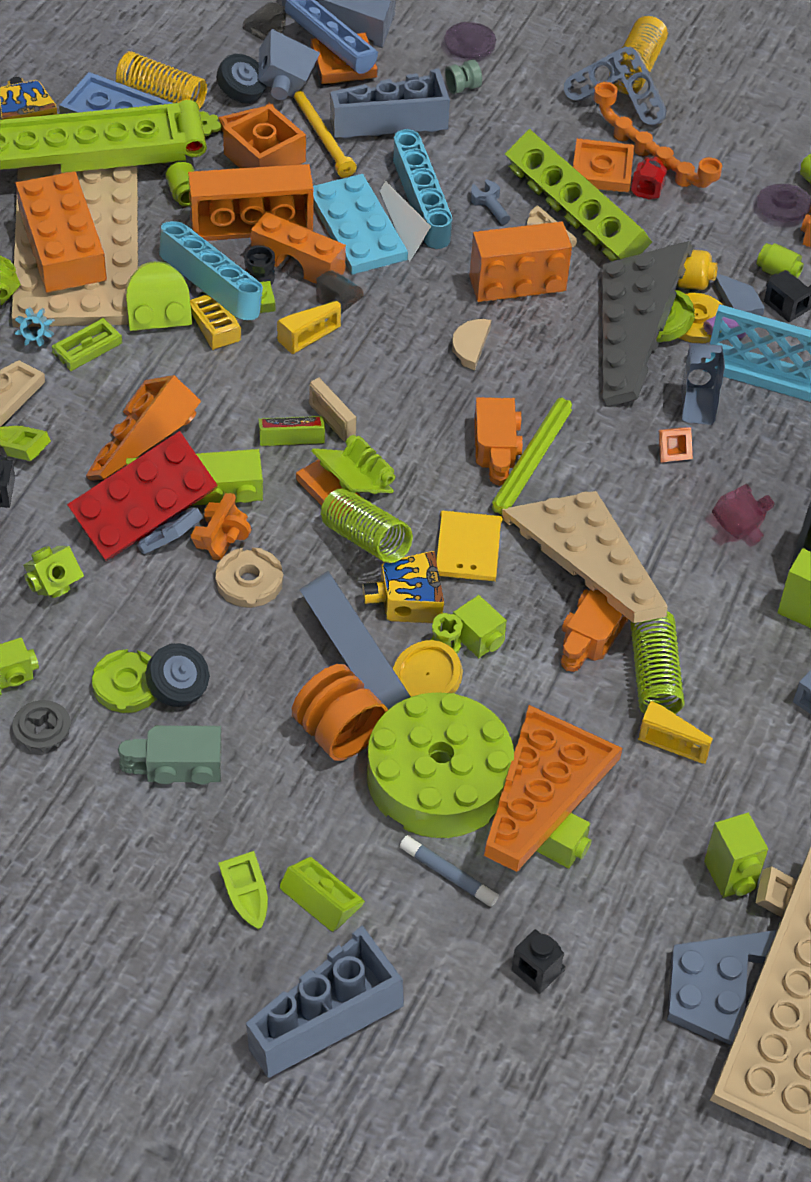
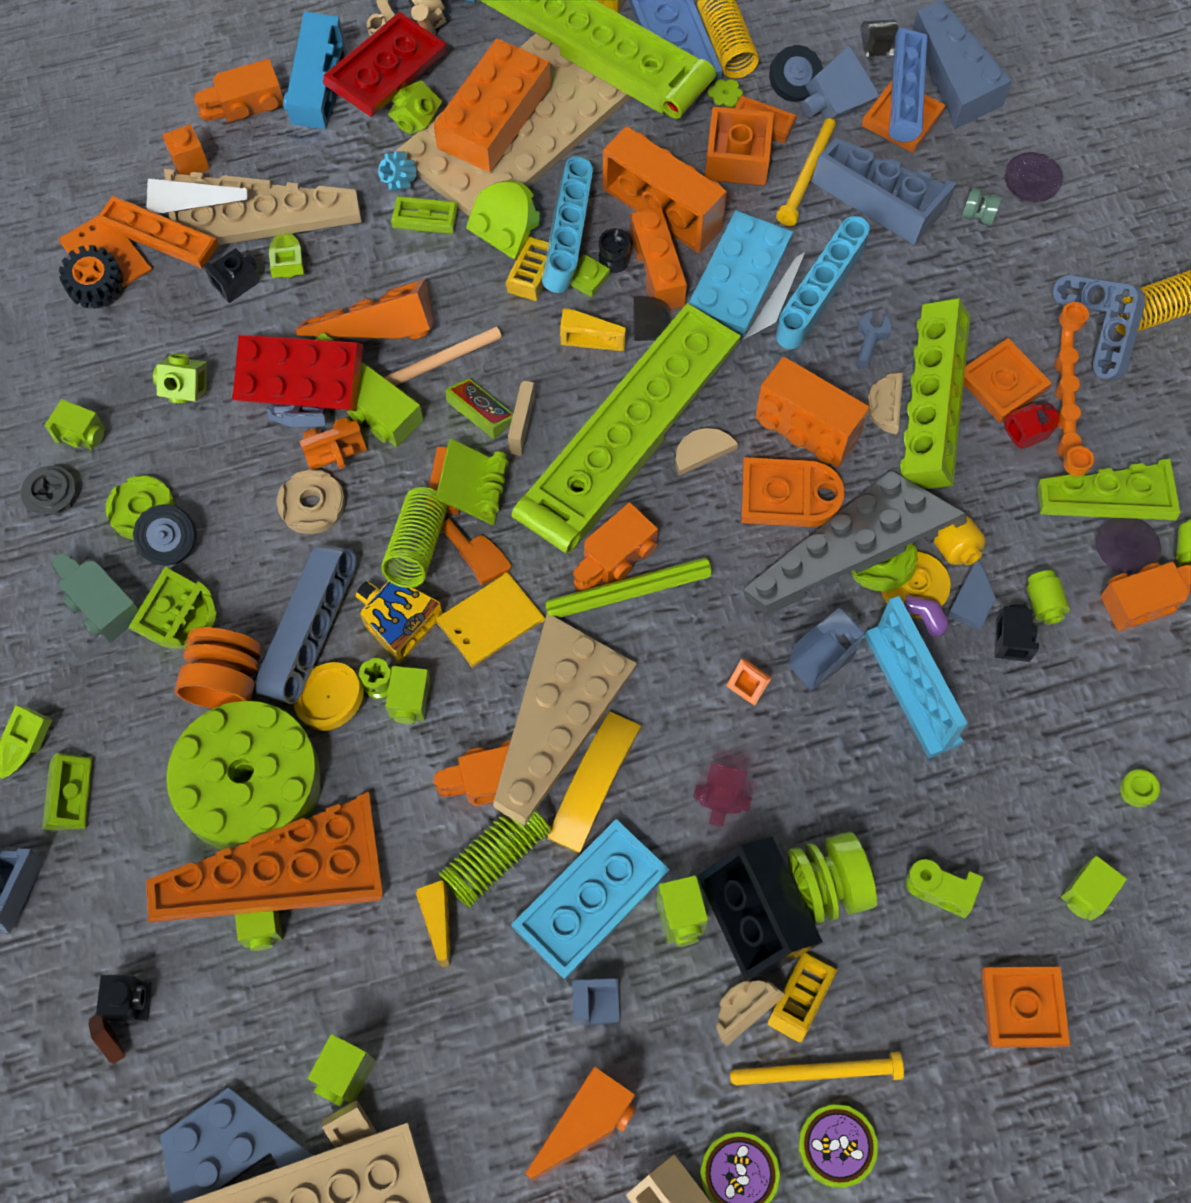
camera: 50 degrees right, 15 degrees up
lime brick [165,162,195,206] -> none
sand blue bar [400,835,499,907] -> none
none -> copper tile [88,1014,126,1065]
none -> lime slope [128,567,216,649]
none -> light nougat bar [383,326,502,386]
none -> orange piece [441,519,511,586]
none -> lime hinge [511,303,741,555]
none -> medium azure plate [511,819,670,980]
none -> yellow slope [547,711,642,854]
none -> orange plate [741,457,844,527]
none -> lime wing [1037,458,1181,520]

